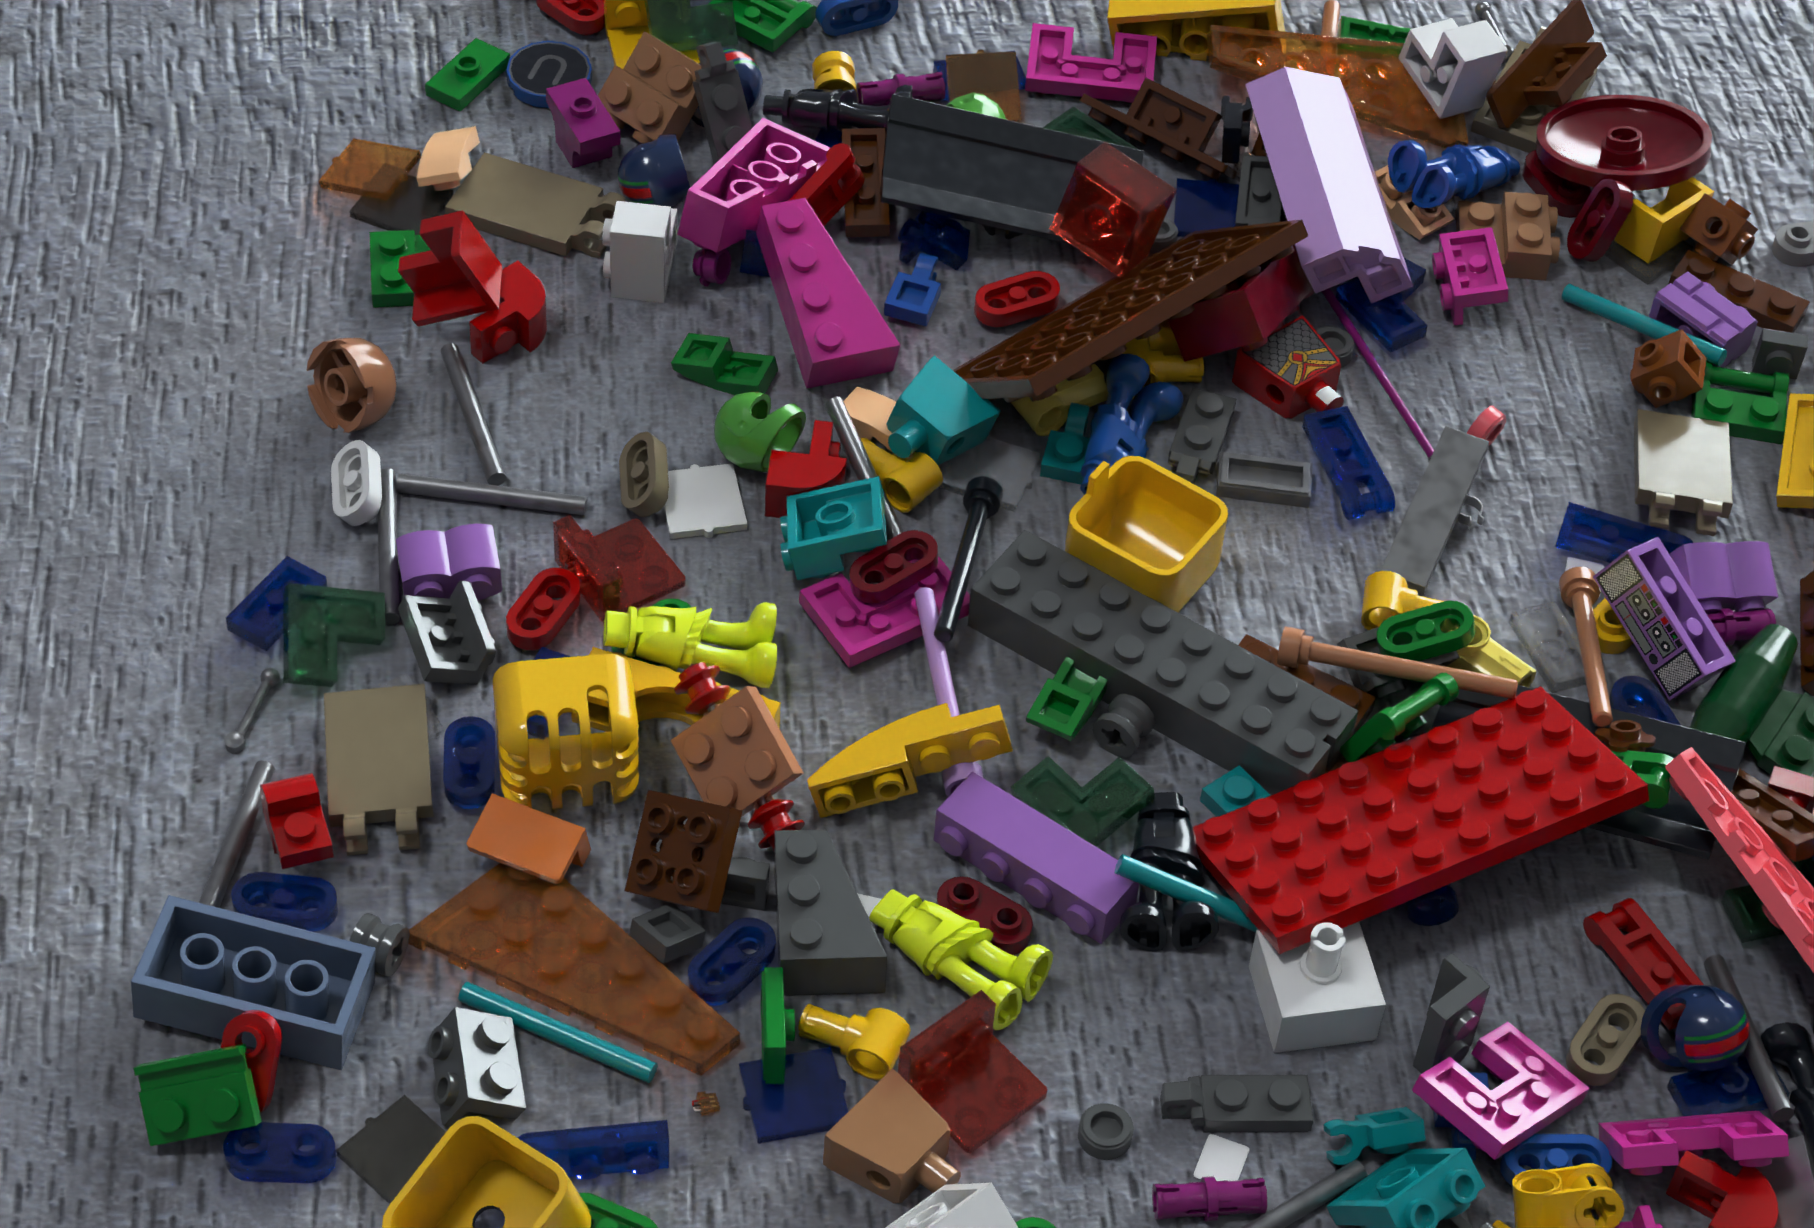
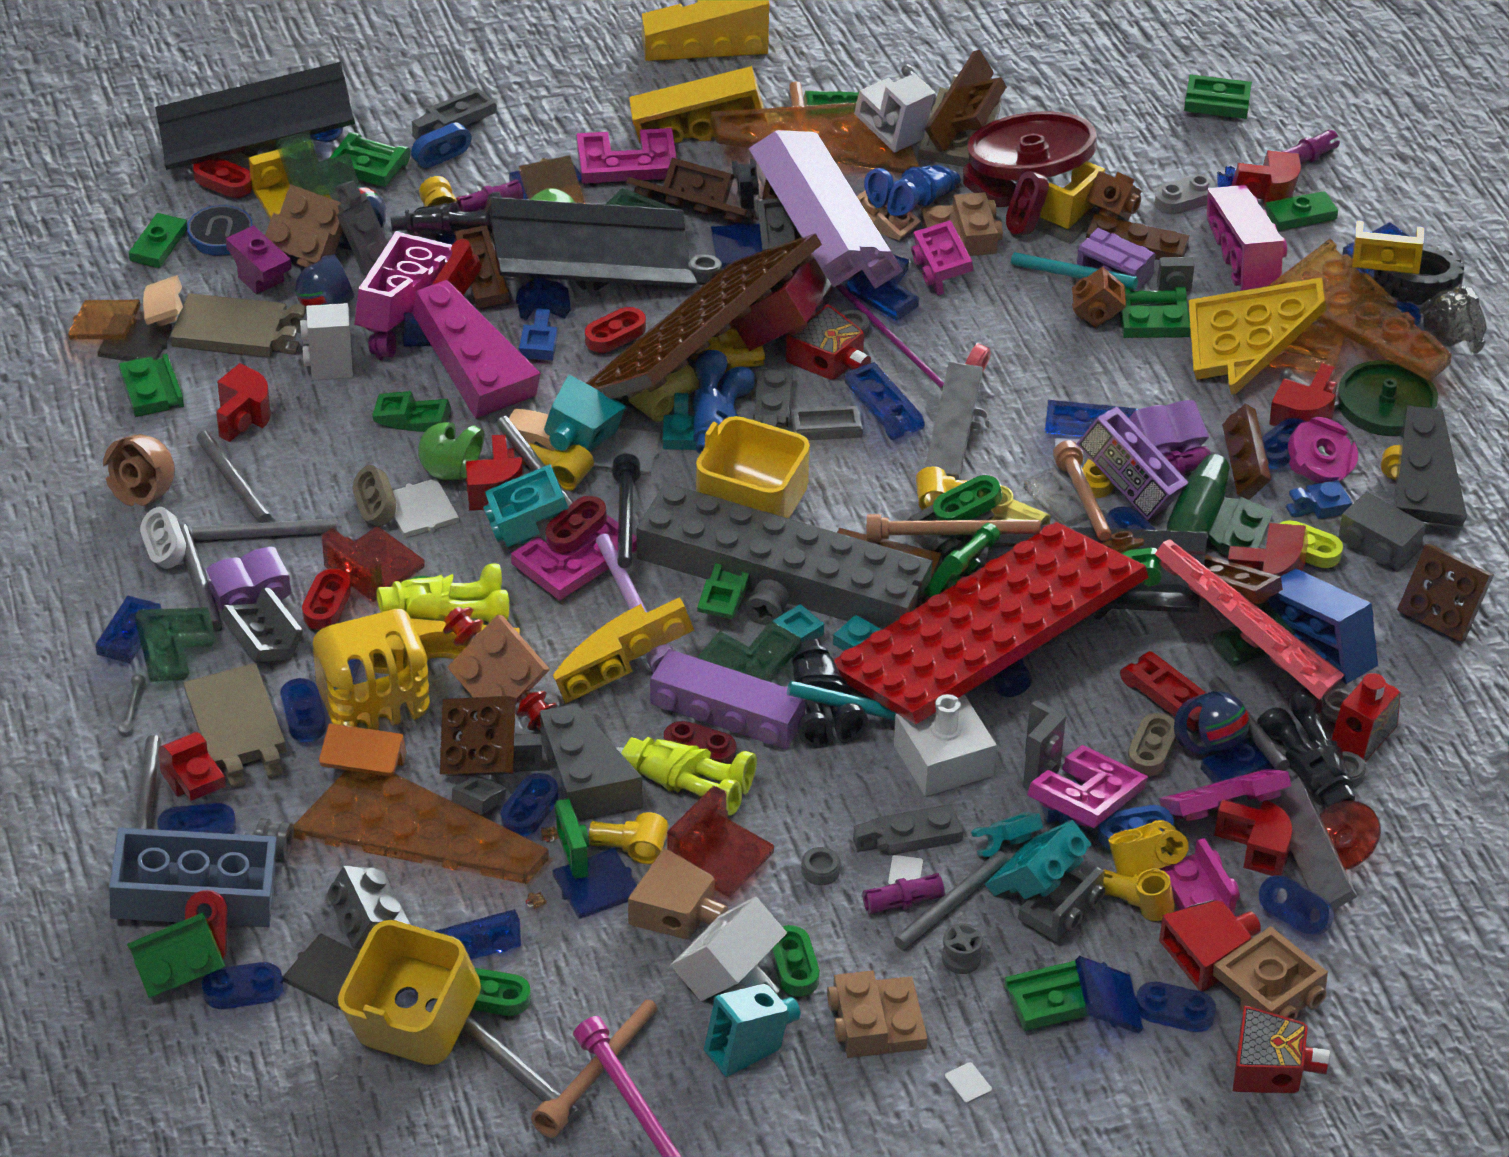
camera: 10 degrees left, 5 degrees down
red panel [398,210,502,326] -> none
teal bar [458,982,658,1083] -> none
clear red brick [1050,142,1177,278] -> none
tile [1634,409,1733,536] -> none
none -> clear orange piece [541,826,557,842]
none -> teal plate [773,604,825,648]

